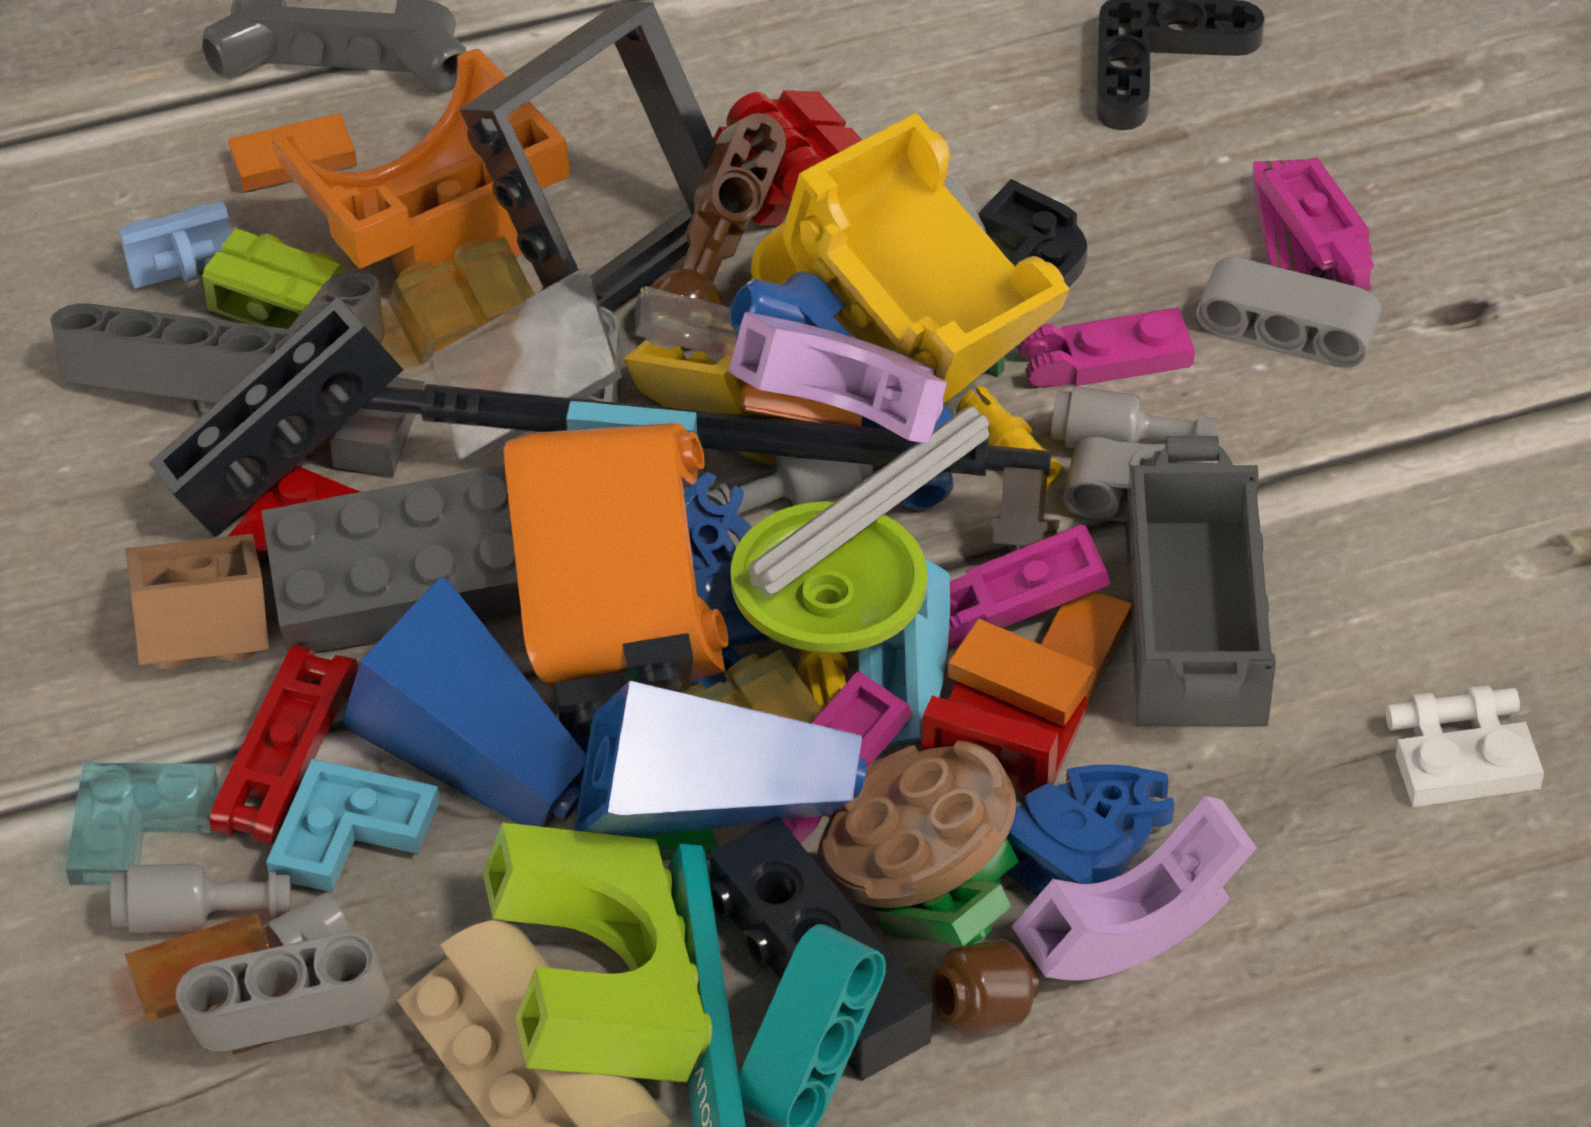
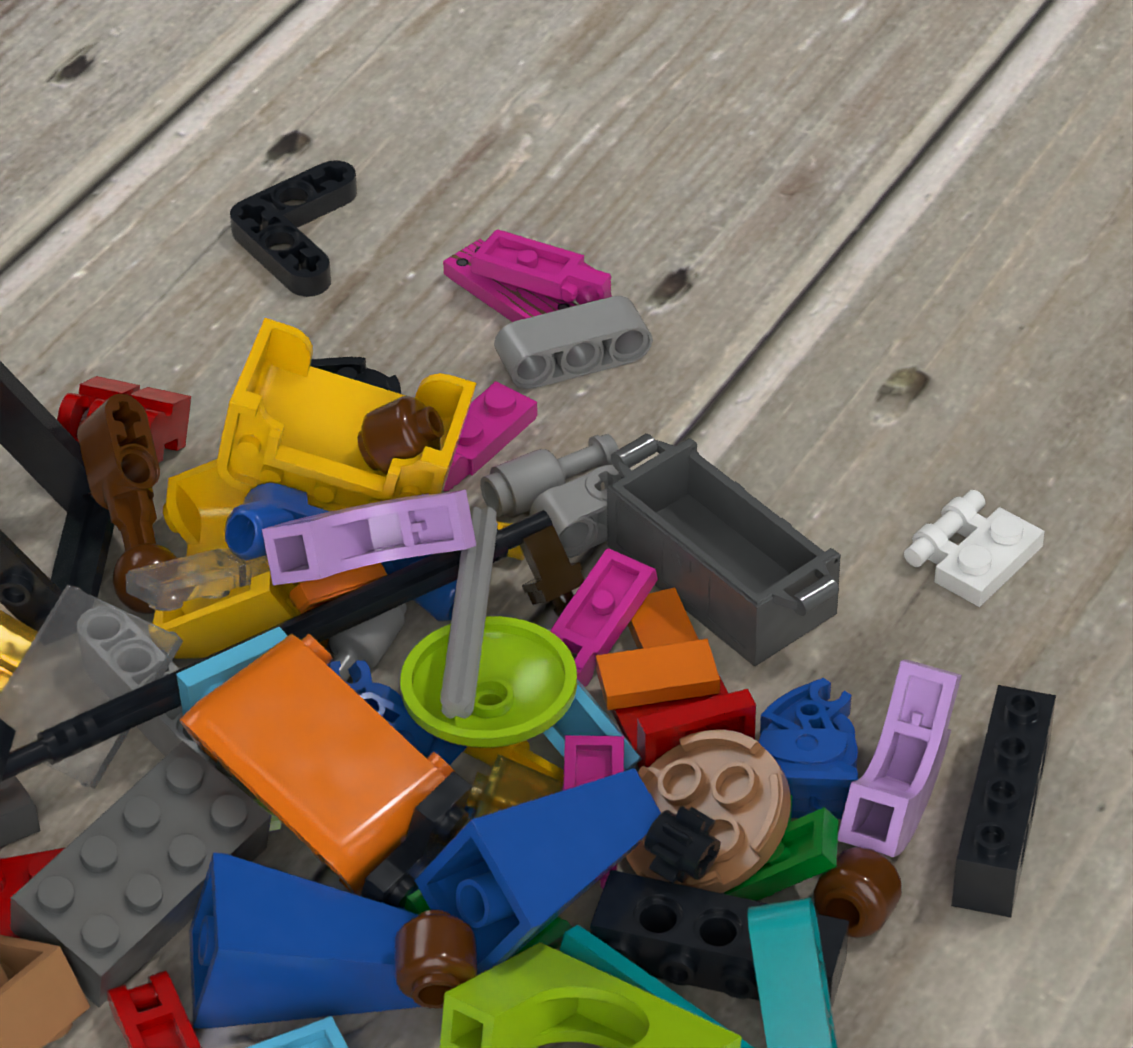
camera: 40 degrees left, 5 degrees down
none -> reddish brown head [357,396,444,475]
none -> reddish brown head [395,910,477,1009]
none -> black gear [644,806,721,884]
none -> black brick [951,685,1056,918]

